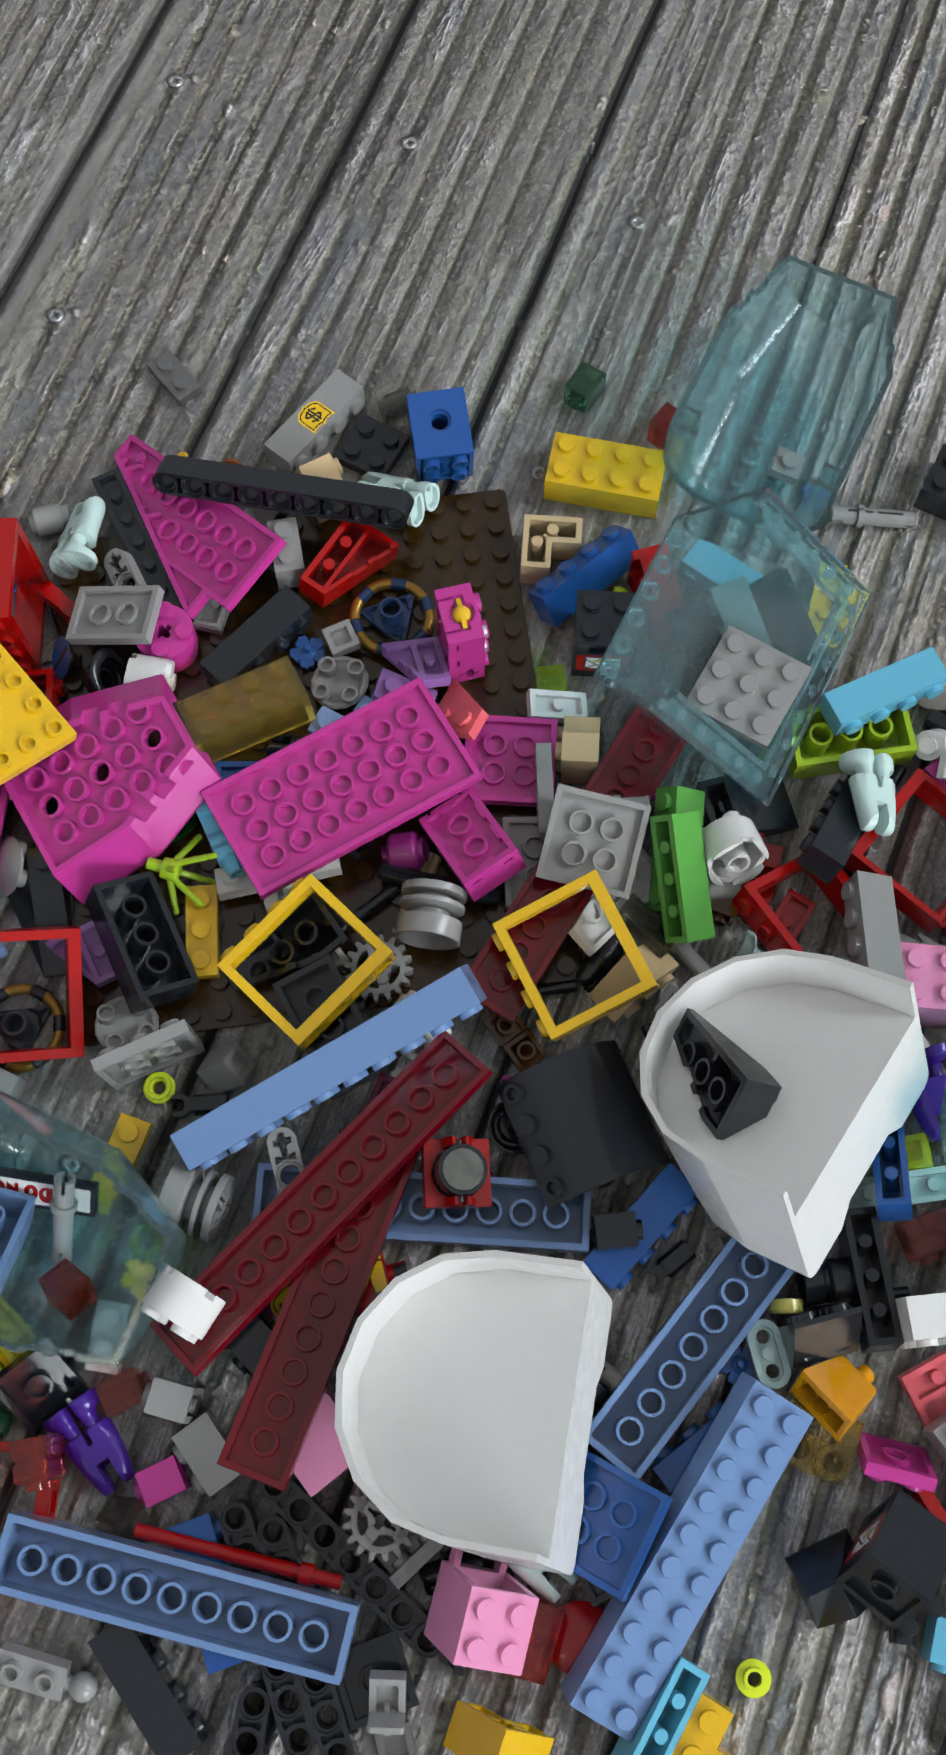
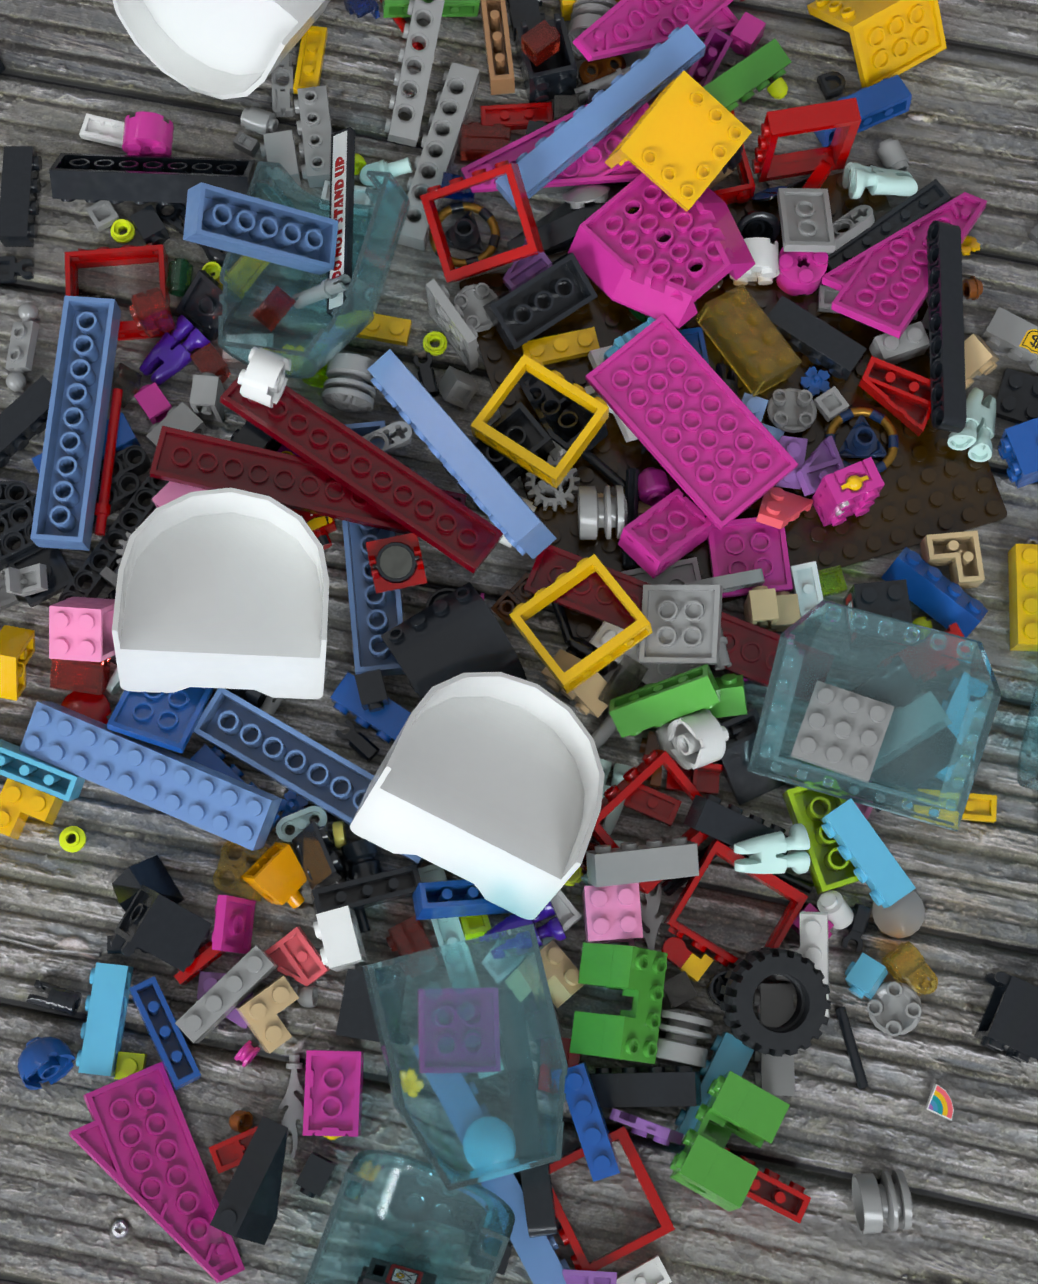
camera: 80 degrees right, 5 degrees up
lime plant [146,834,218,915] -> none
black wedge [673,1008,782,1141] -> none

